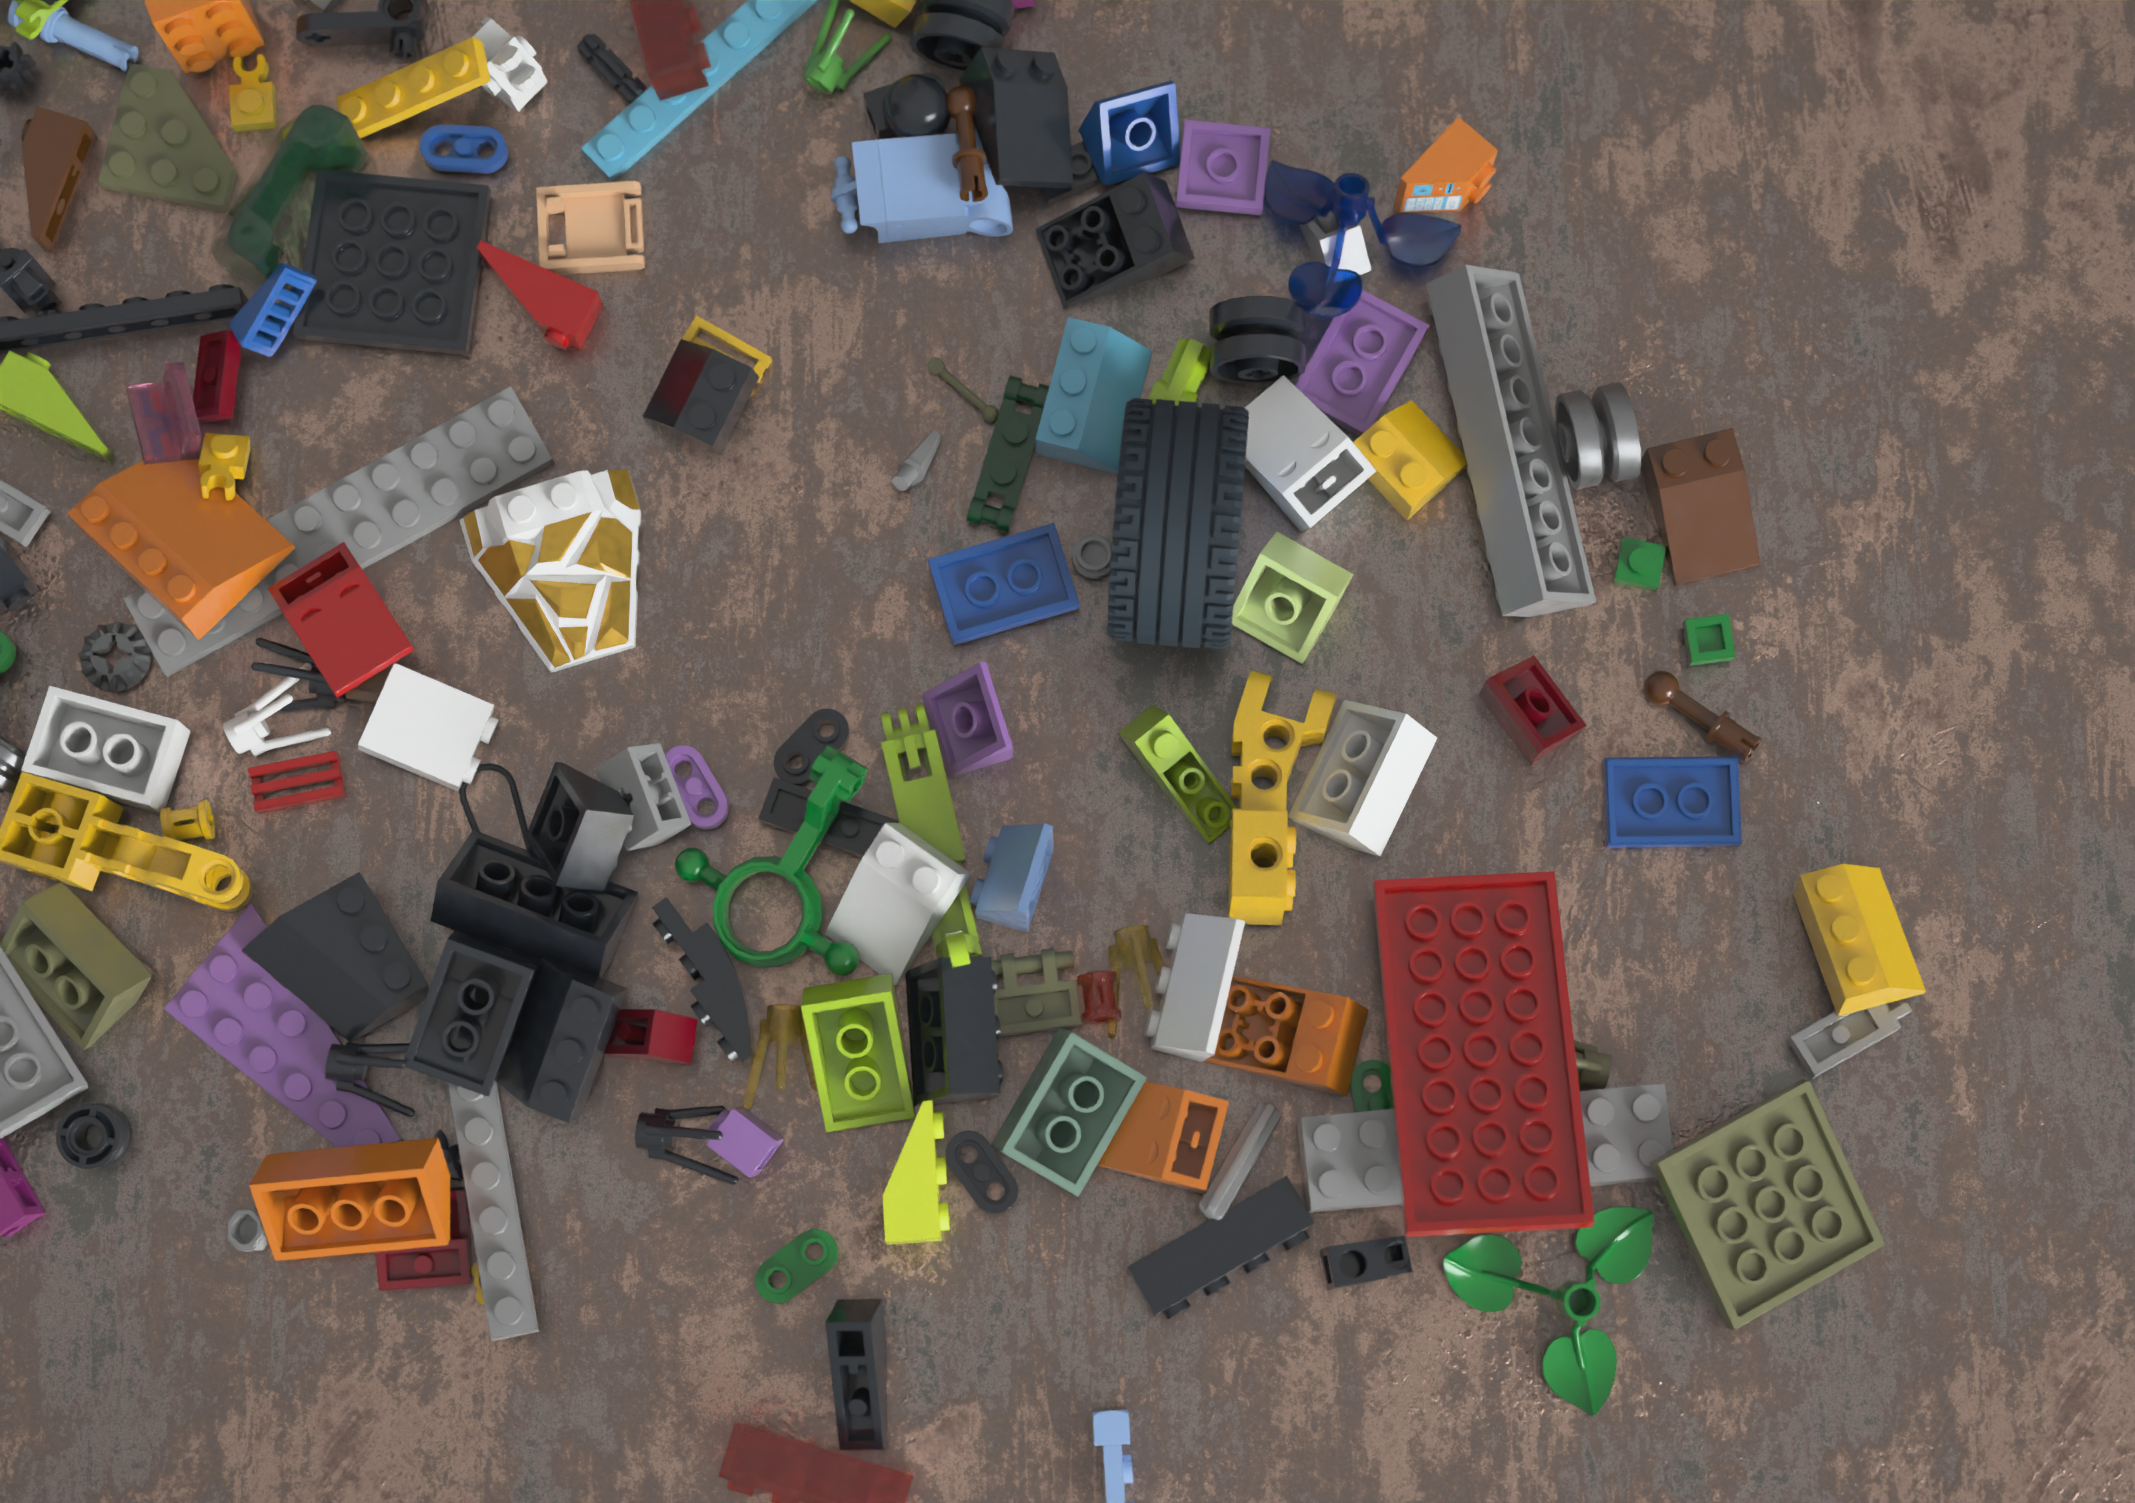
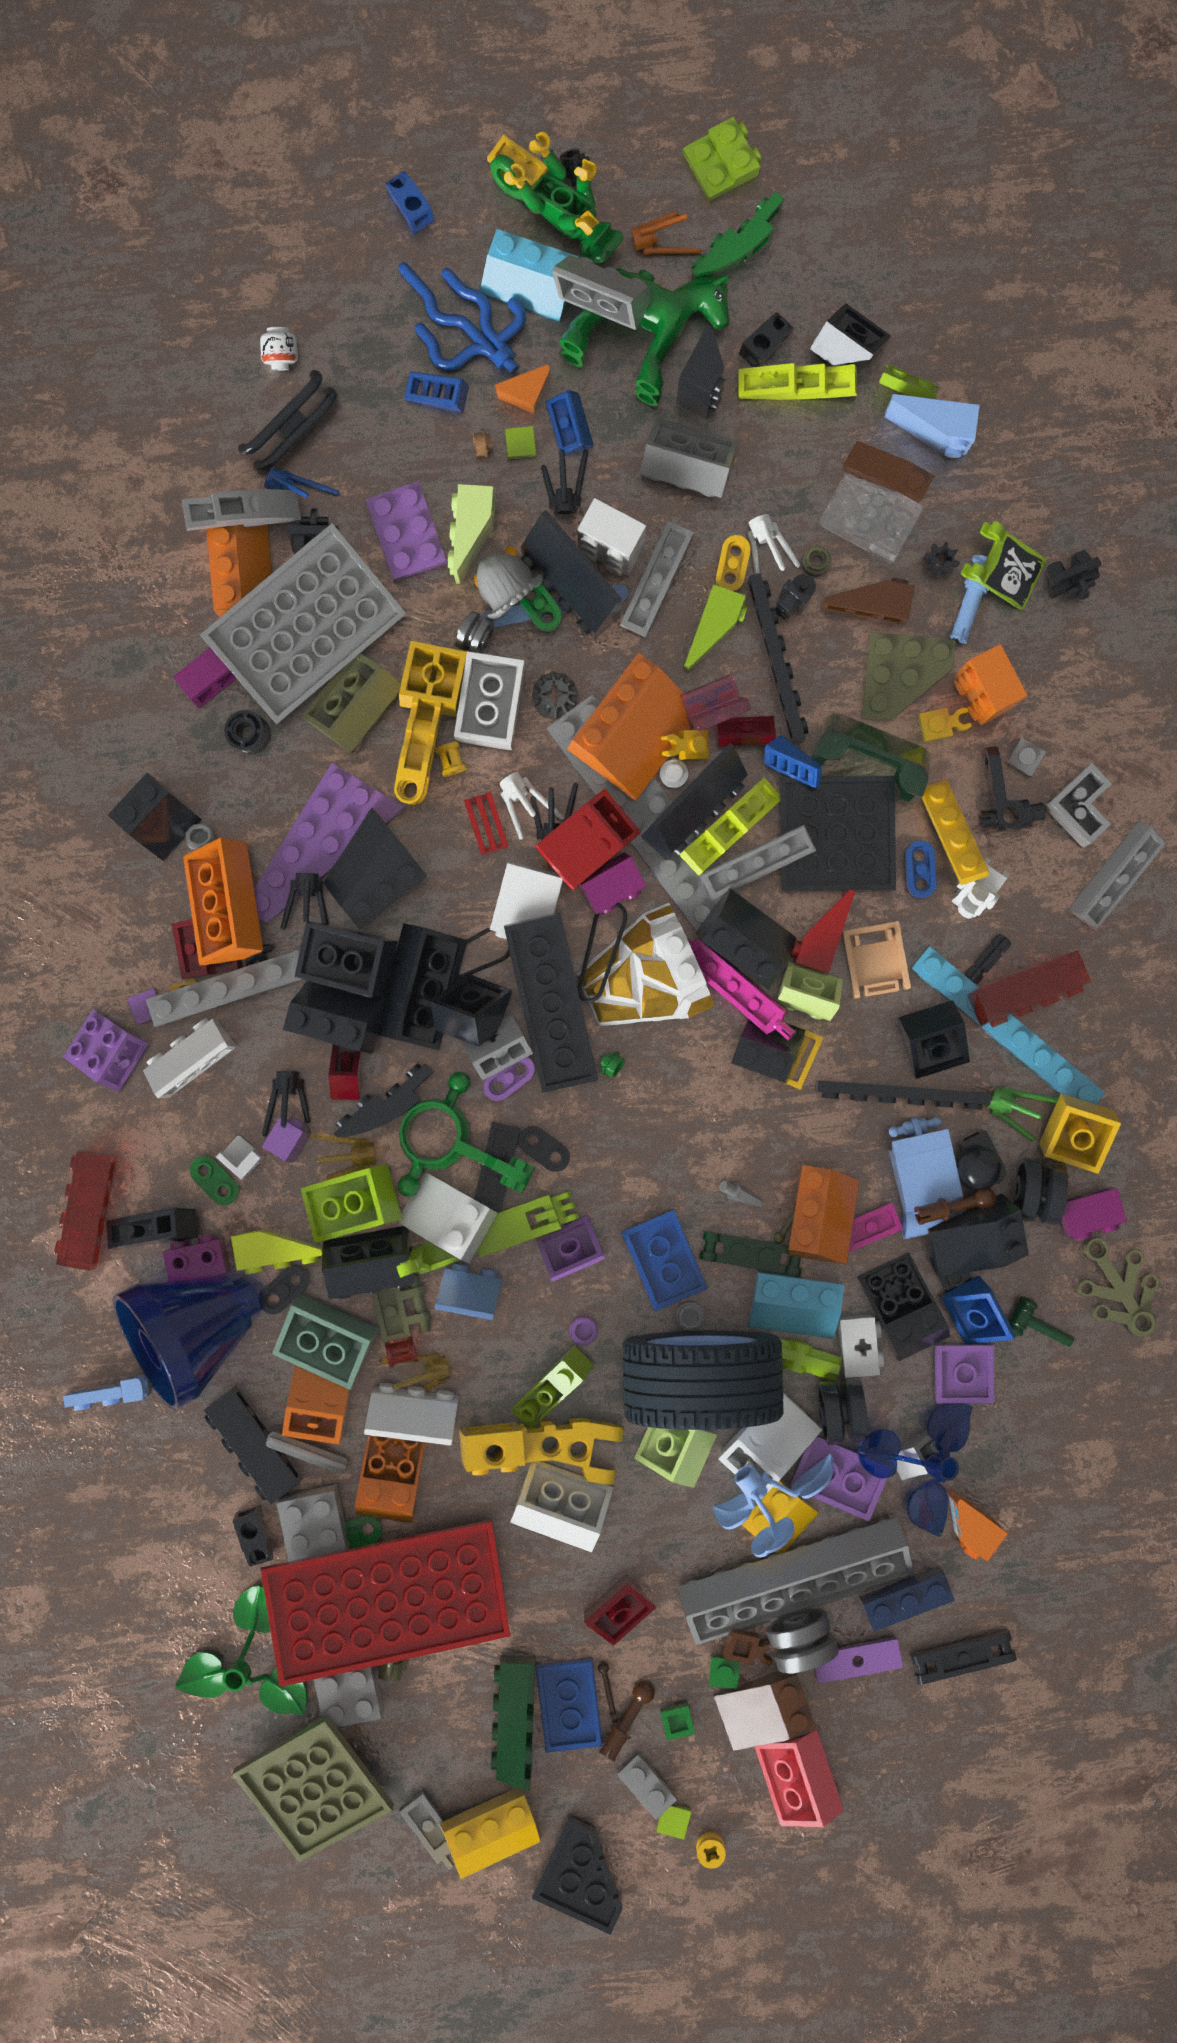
camera: 85 degrees right, 10 degrees up
none -> medium lavender bracket [64,1010,149,1092]
none -> black slope [108,772,202,861]
none -> clear blue cone [112,1276,261,1411]
none -> medium lavender tile [127,988,158,1025]
none -> white slope [143,1018,237,1099]
none -> magenta brick [163,1234,231,1286]
none -> white panel [216,1136,264,1180]
none -> dark green wedge [491,1655,535,1791]
none -> black plate [504,912,598,1093]
none -> black plate [532,1816,623,1935]
none -> medium lavender tile [569,1316,598,1346]
none -> magenta brick [578,852,647,914]
none -> black piece [578,903,628,1003]
none -> dark brown hinge [598,1662,618,1723]
none -> green plate [600,1051,625,1078]
none -> light grey plate [617,1753,678,1820]
none -> black slope [641,743,748,860]
none -> lime tile [656,1804,692,1840]
none -> white plate [660,759,688,788]
none -> neon yellow slope [679,777,780,876]
none -> dark pink plate [687,938,796,1040]
none -> black slope [695,887,797,990]
none -> yellow wheel [696,1832,726,1869]
none -> light grey tile [700,825,816,901]
none -> light blue plant [713,1453,833,1557]
none -> reddish brown plate [723,1628,777,1665]
none -> coral slope [755,1730,844,1827]
none -> yellowish green slope [776,962,843,1021]
none -> orange slope [789,1165,860,1265]
none -> black plate [815,1080,991,1110]
none -> medium lavender tile [815,1637,903,1684]
none -> white brick [838,1314,884,1378]
none -> dark pink plate [848,1202,903,1253]
none -> dark blue brick [859,1566,955,1632]
none -> black slope [898,1000,970,1079]
none -> black plate [909,1629,1017,1685]
none -> dark green piece [1008,1296,1074,1347]

